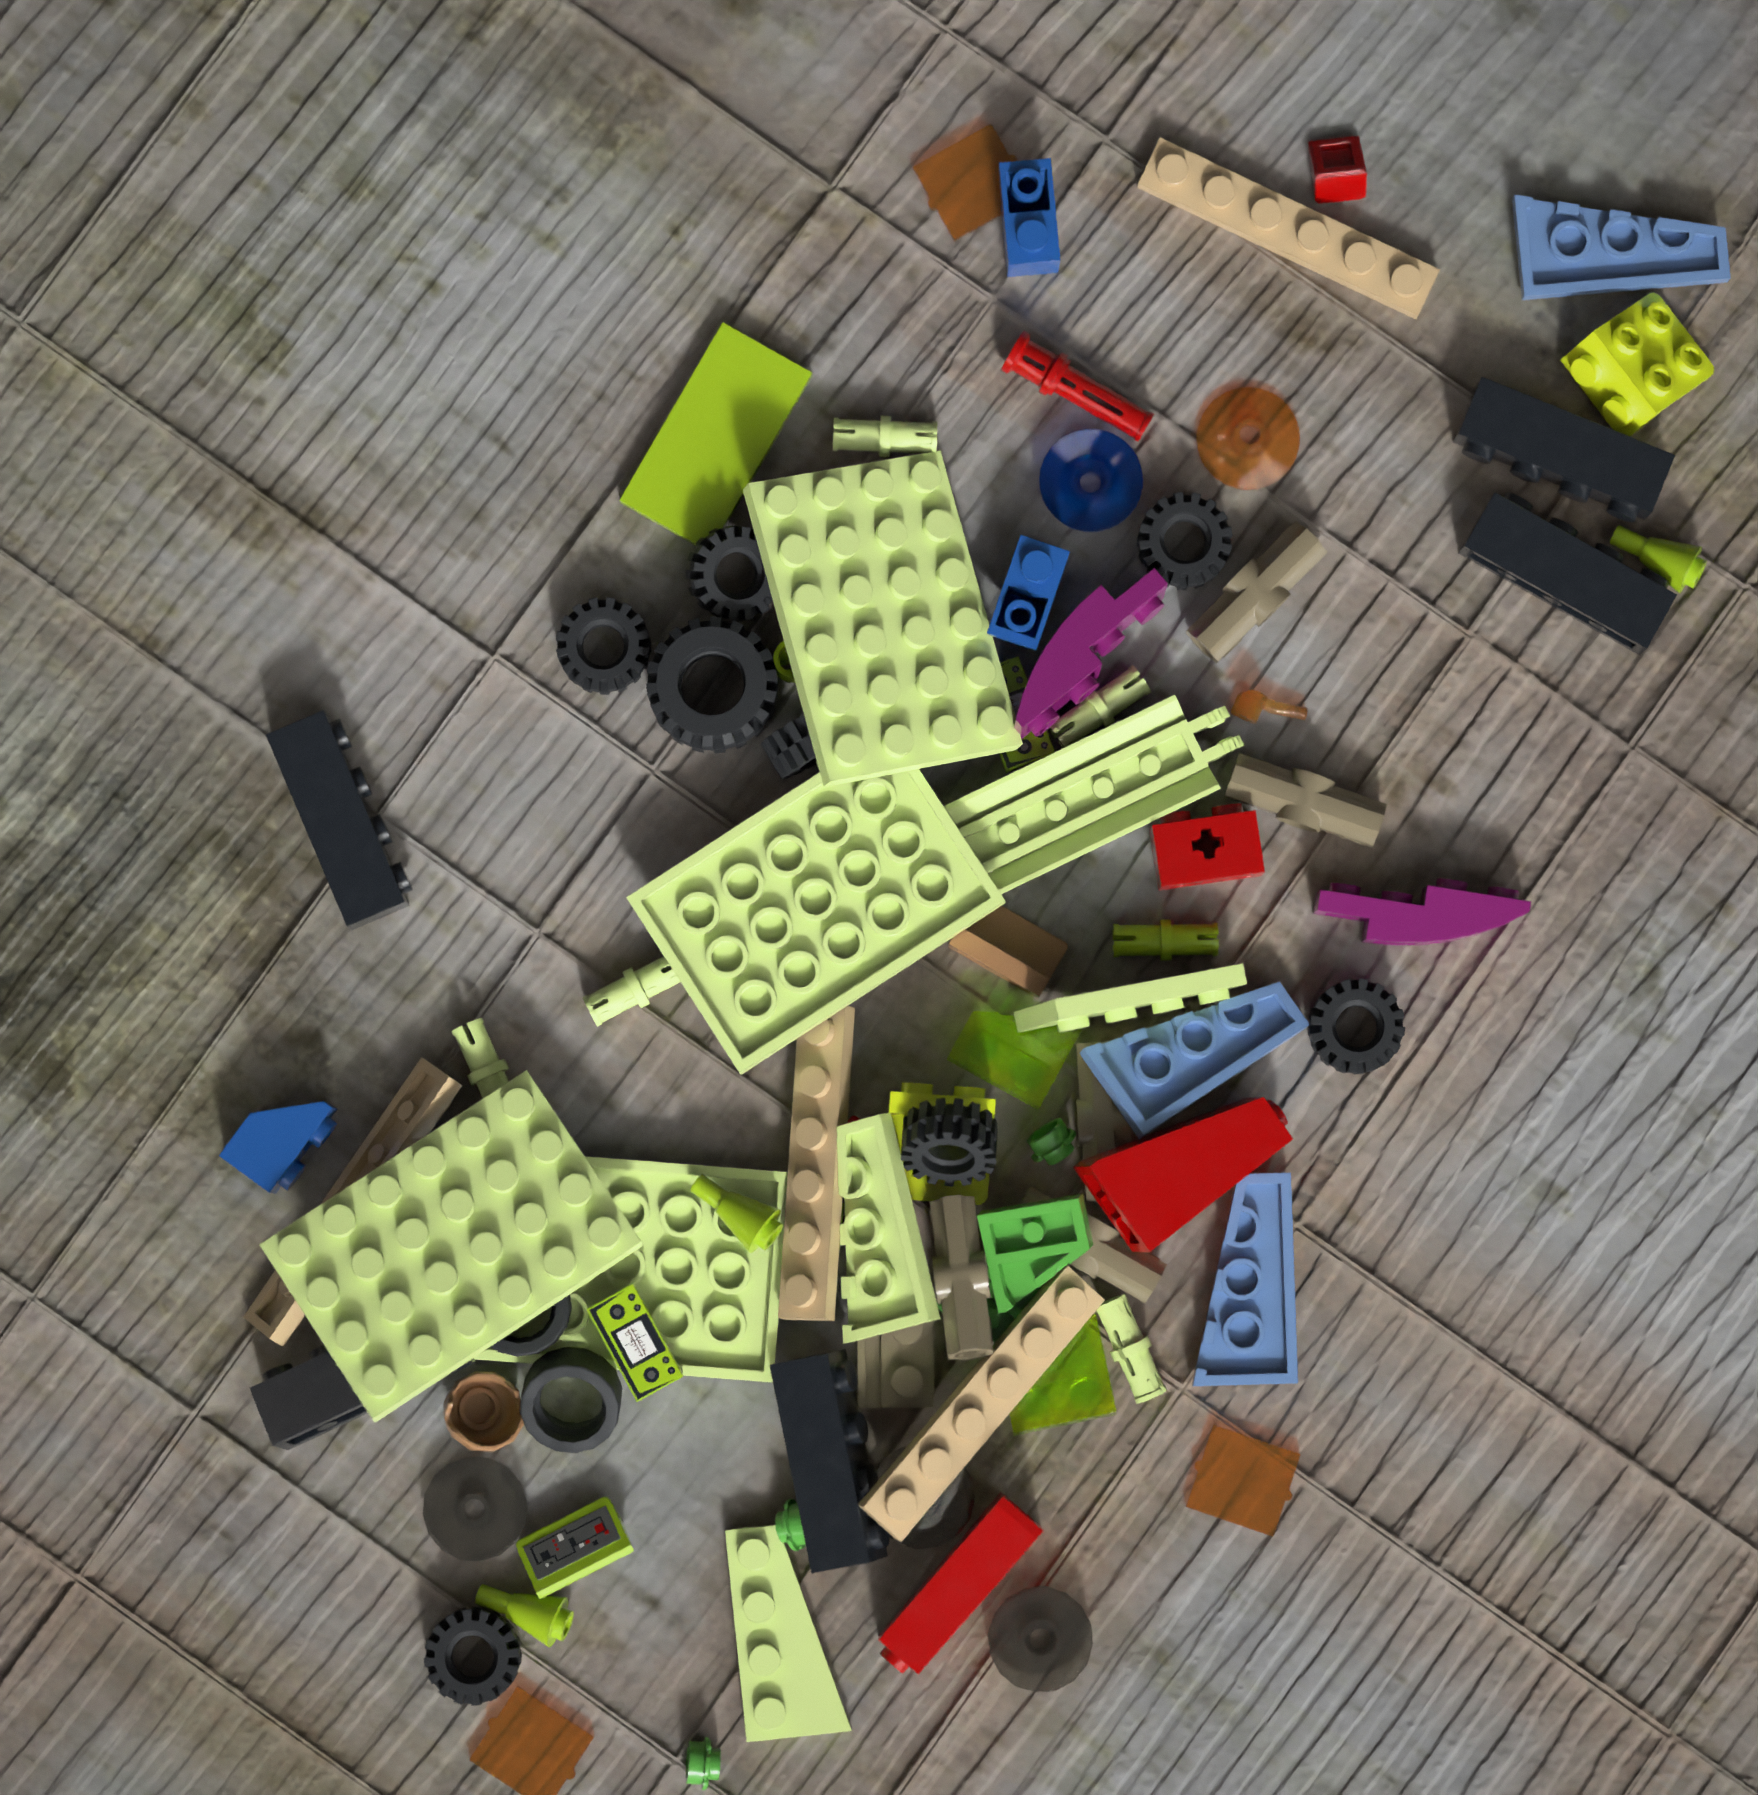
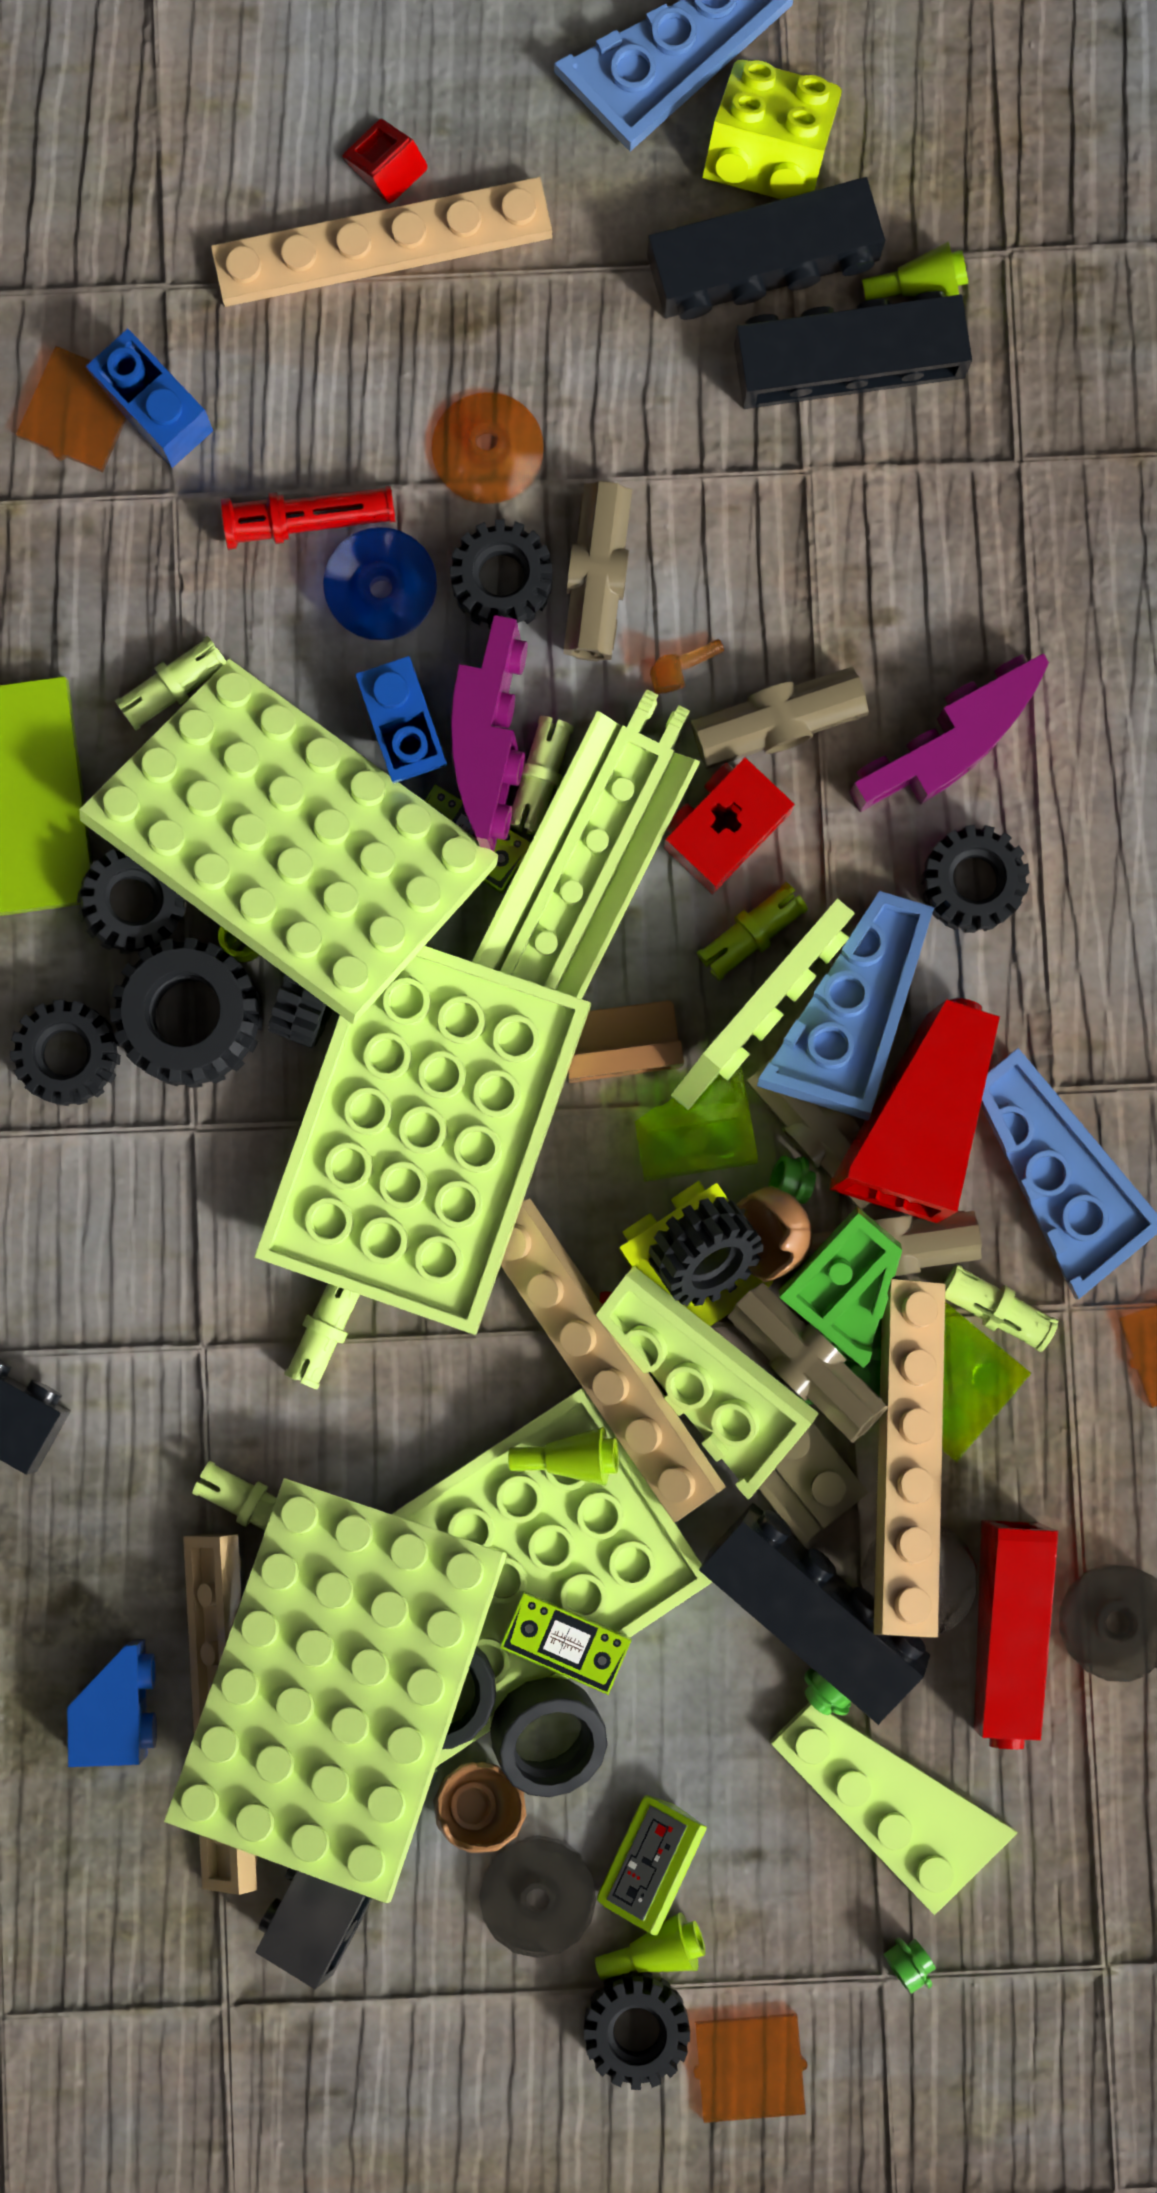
camera: 40 degrees left, 0 degrees up
none -> medium nougat hair [737,1186,812,1282]

